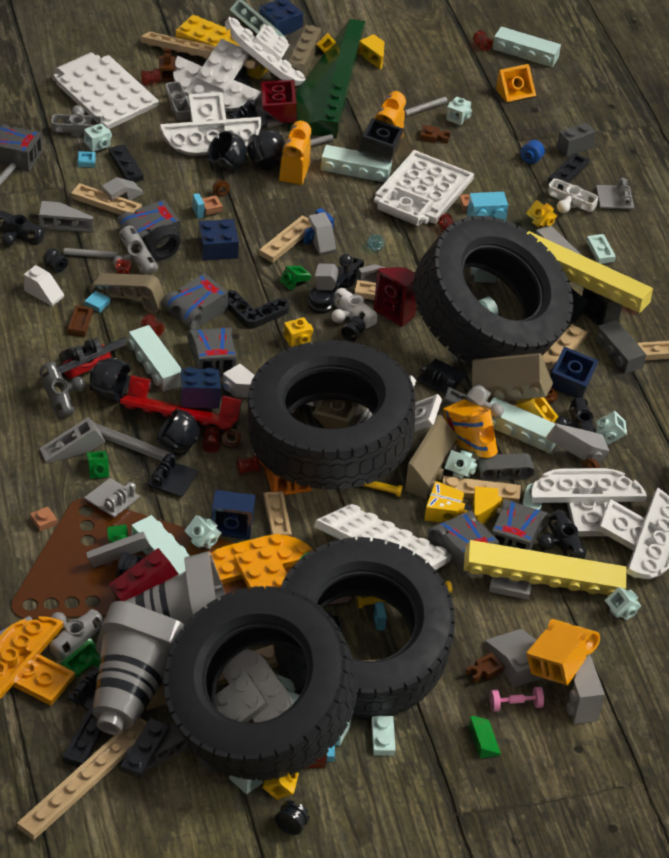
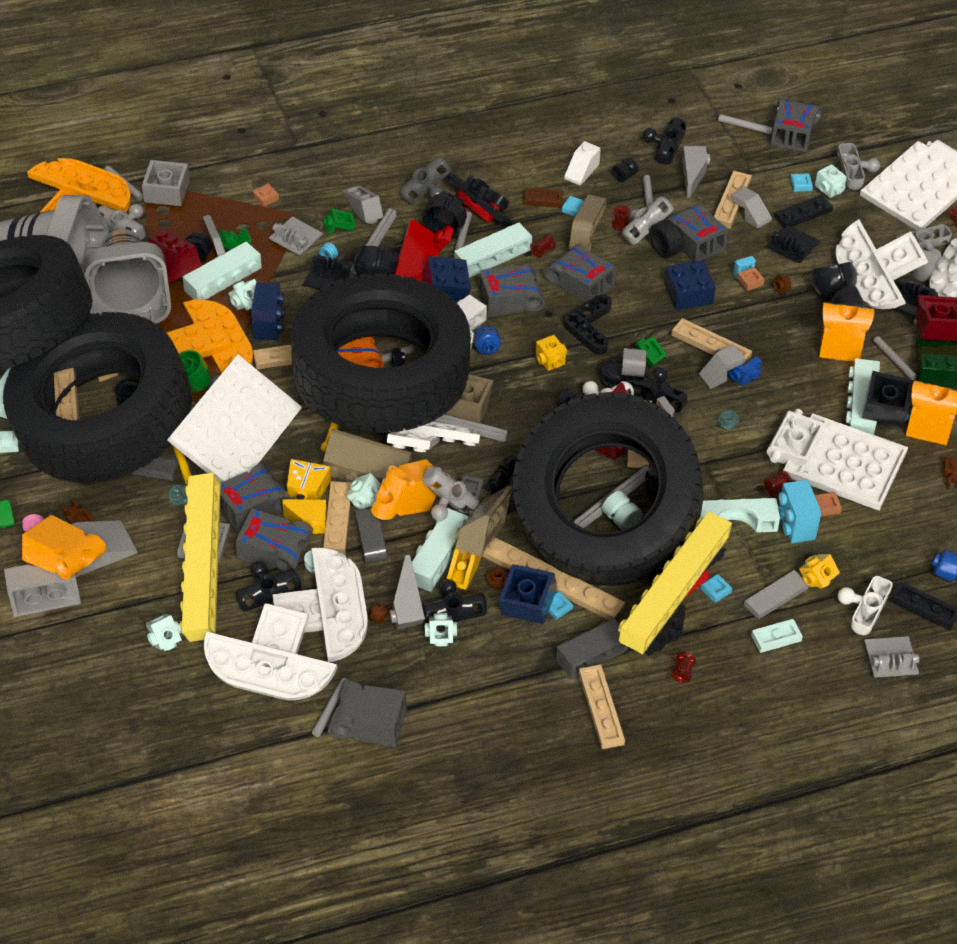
camera: 90 degrees right, 5 degrees up
none -> light grey brick [142,160,190,206]
none -> clear light blue plate [168,485,188,506]
none -> medium azure bush [319,242,338,260]
none -> black hinge [767,225,820,263]

